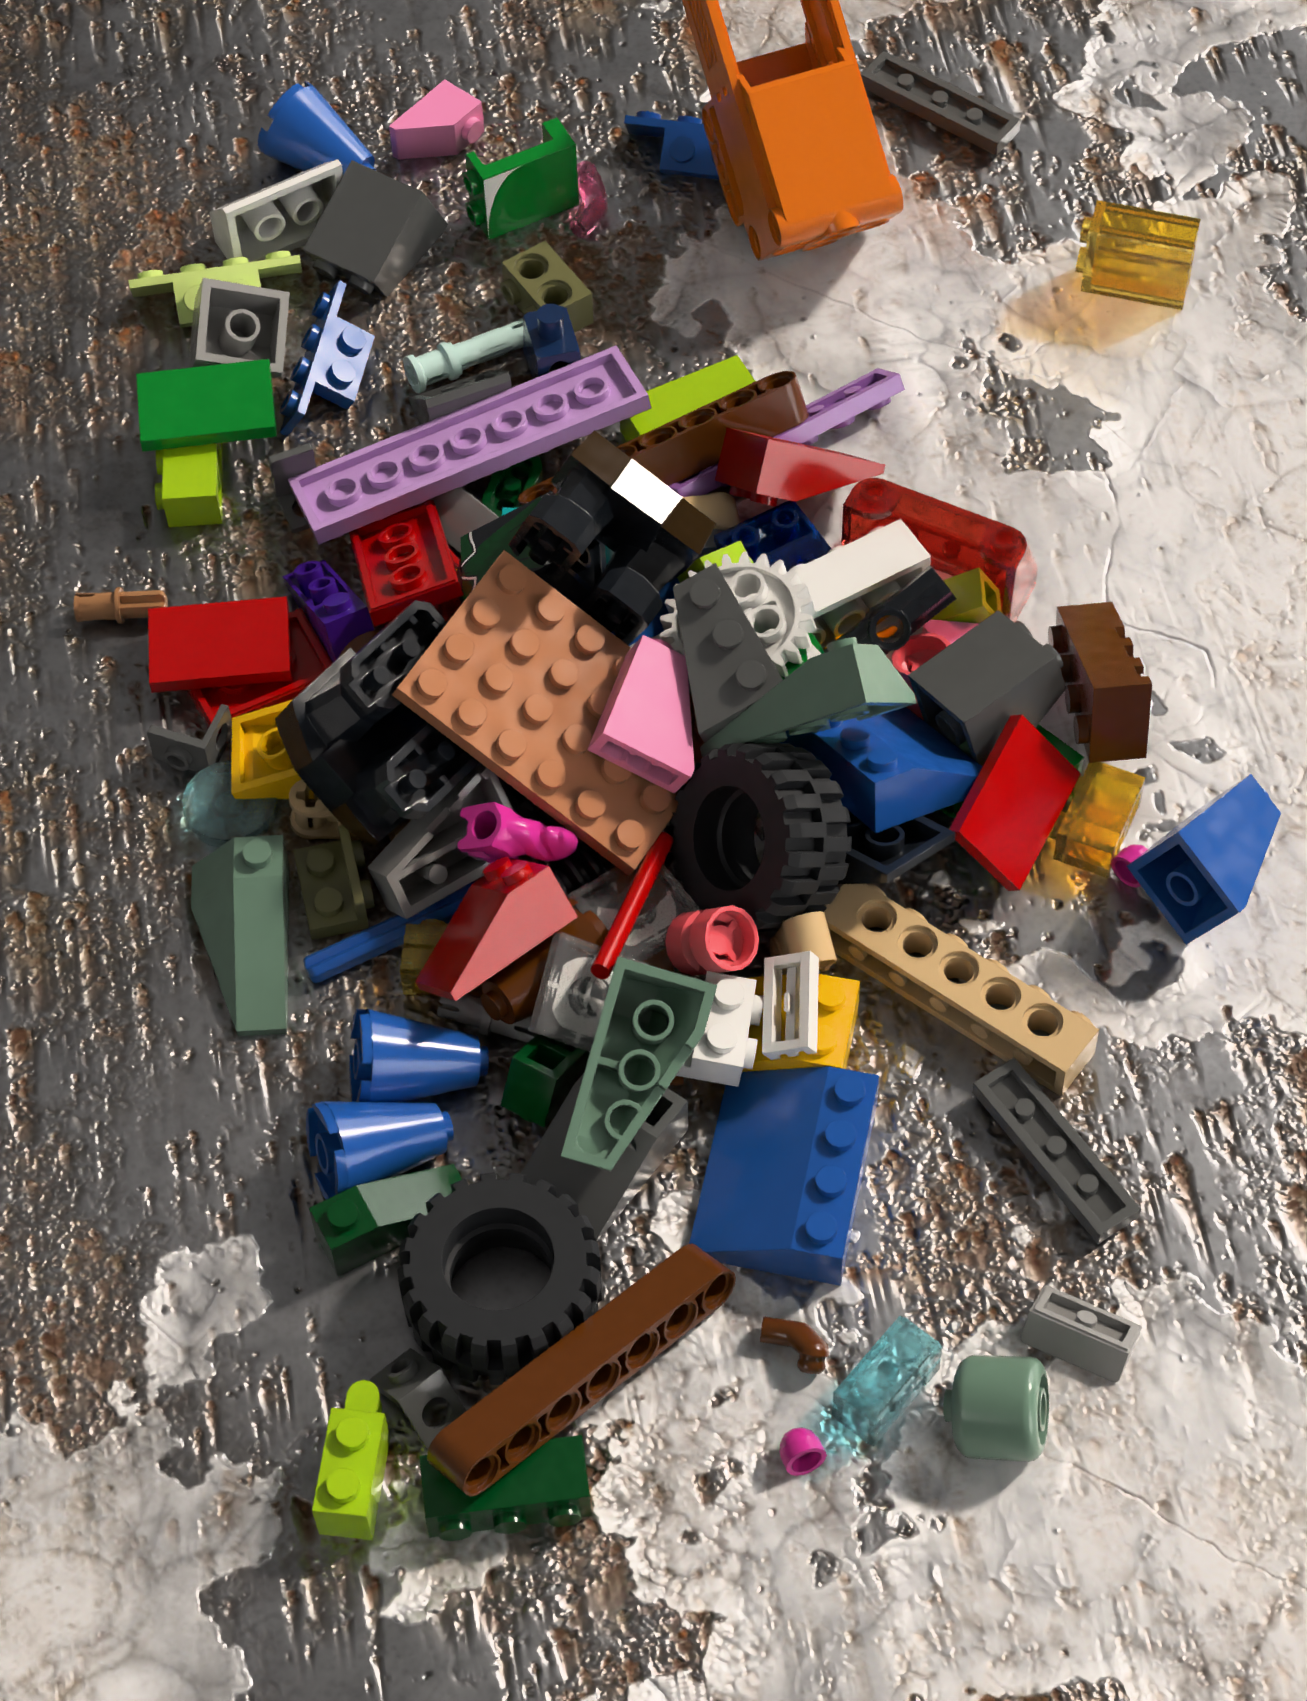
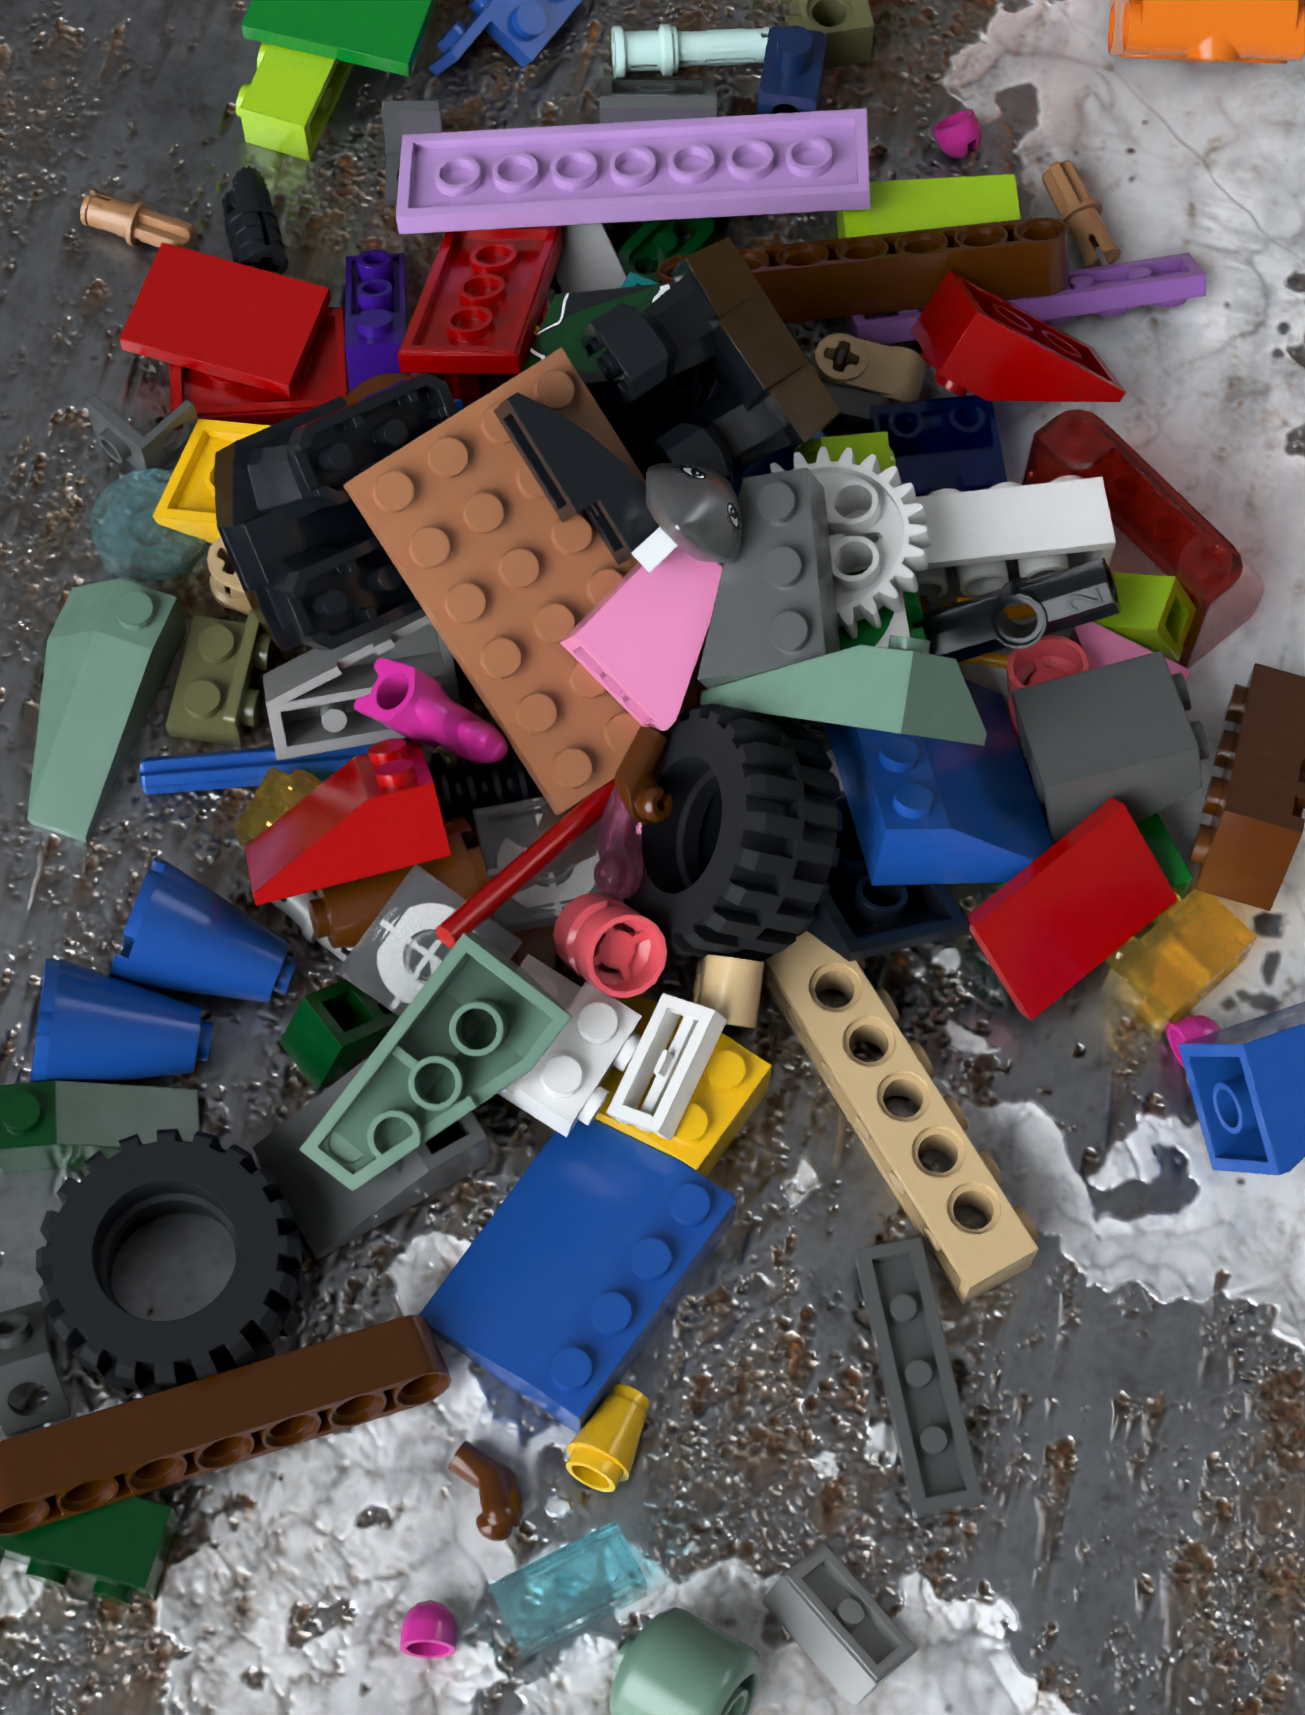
camera: 20 degrees right, 10 degrees up
none -> black hinge [221,165,289,275]
none -> black slope [494,392,659,565]
none -> yellow cone [566,1384,650,1492]
none -> clear pink arm [593,783,643,899]
none -> reddish brown arm [615,726,673,825]
none -> flat silver piece [631,463,742,573]
none -> dark pink hinge [931,109,982,159]
none -> medium nougat axle [1042,160,1121,268]

